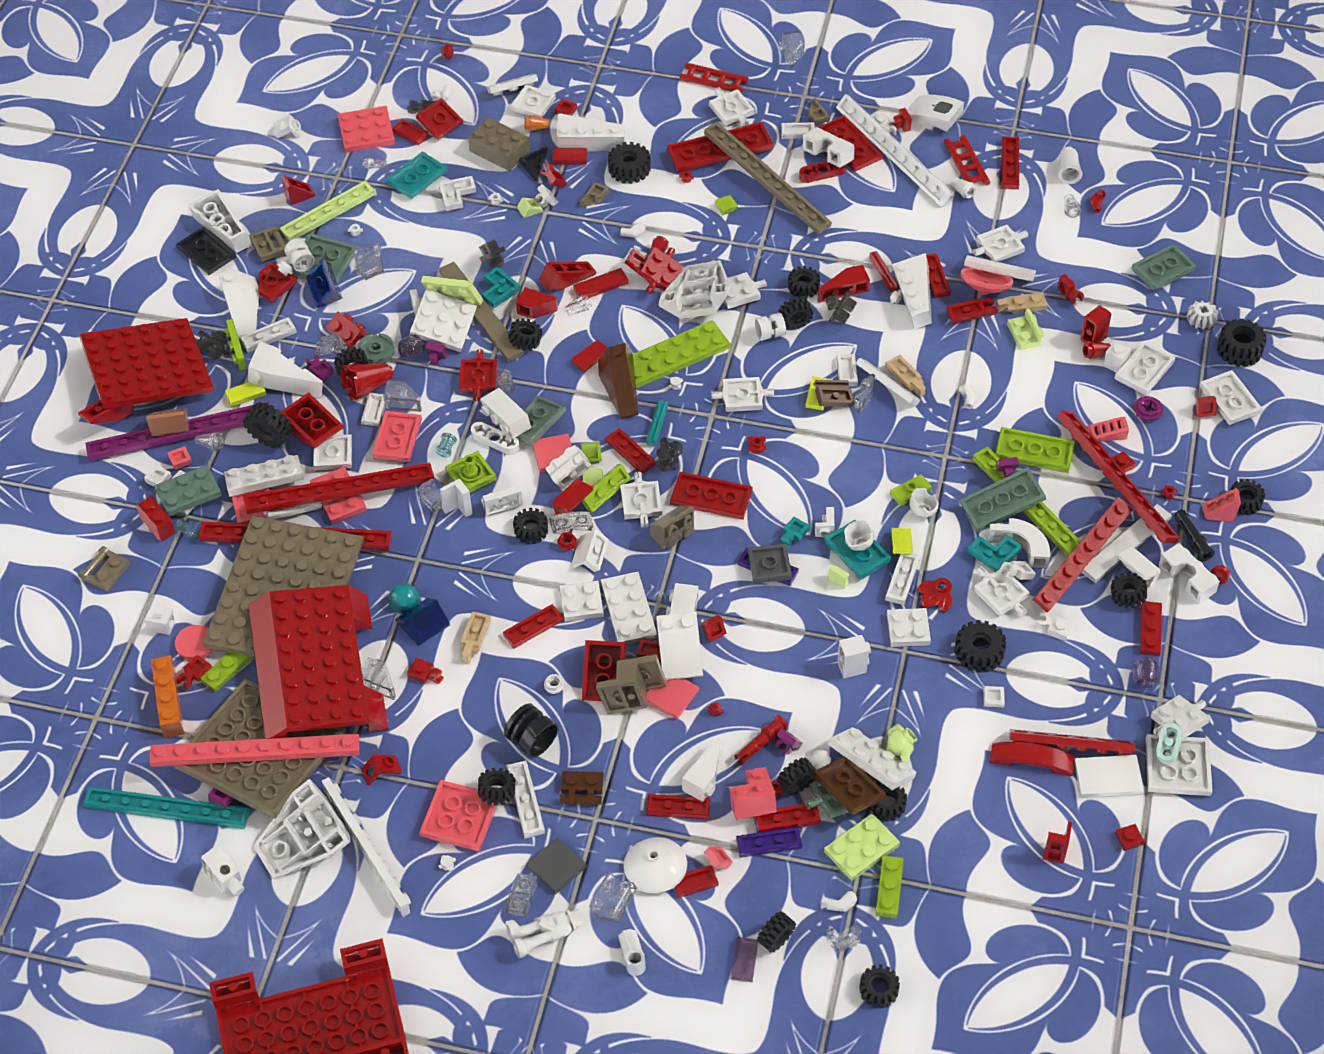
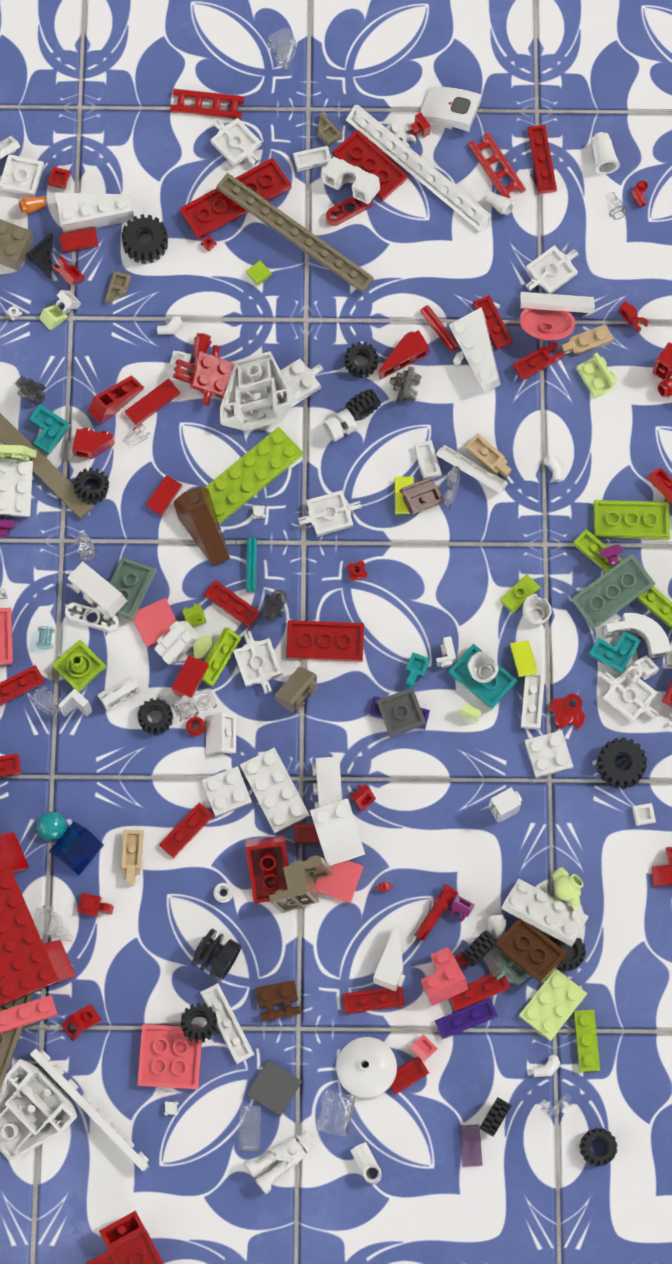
camera: 15 degrees left, 20 degrees up
red plate [459,349,498,401] -> none

